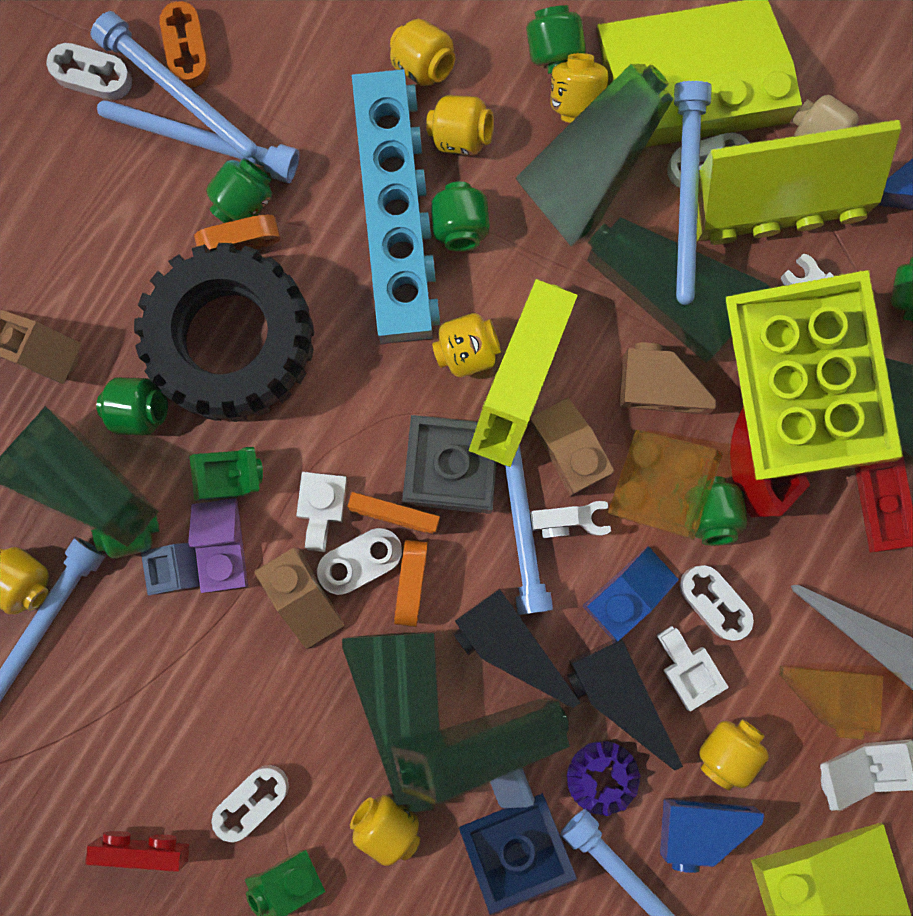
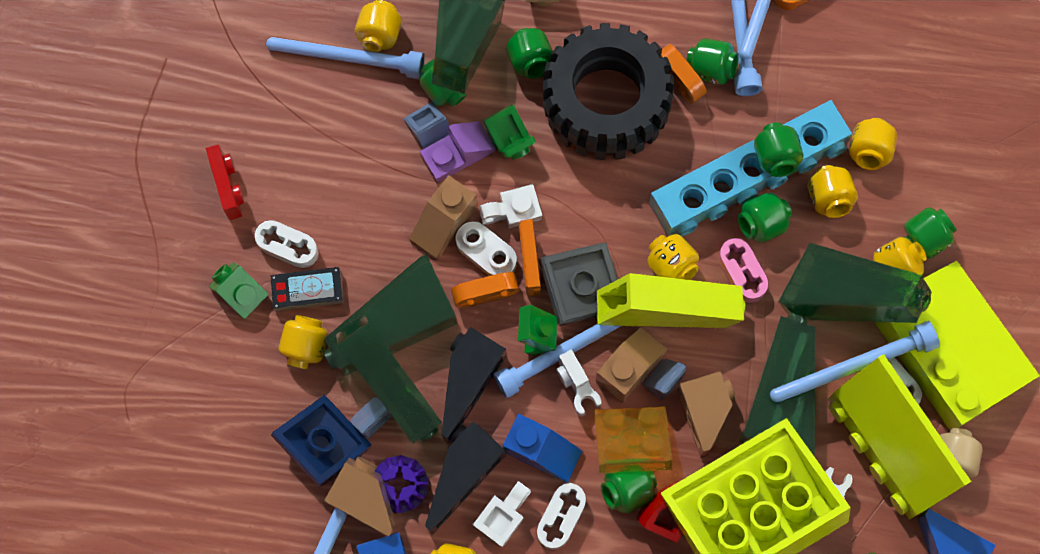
camera: 70 degrees right, 10 degrees down
none -> tile [270,267,344,312]
none -> medium nougat slope [324,457,395,536]
none -> green bracket [518,305,558,355]
none -> sand blue slope [643,359,686,400]
none -> bright pink beam [719,238,768,303]
none -> green head [754,122,804,177]

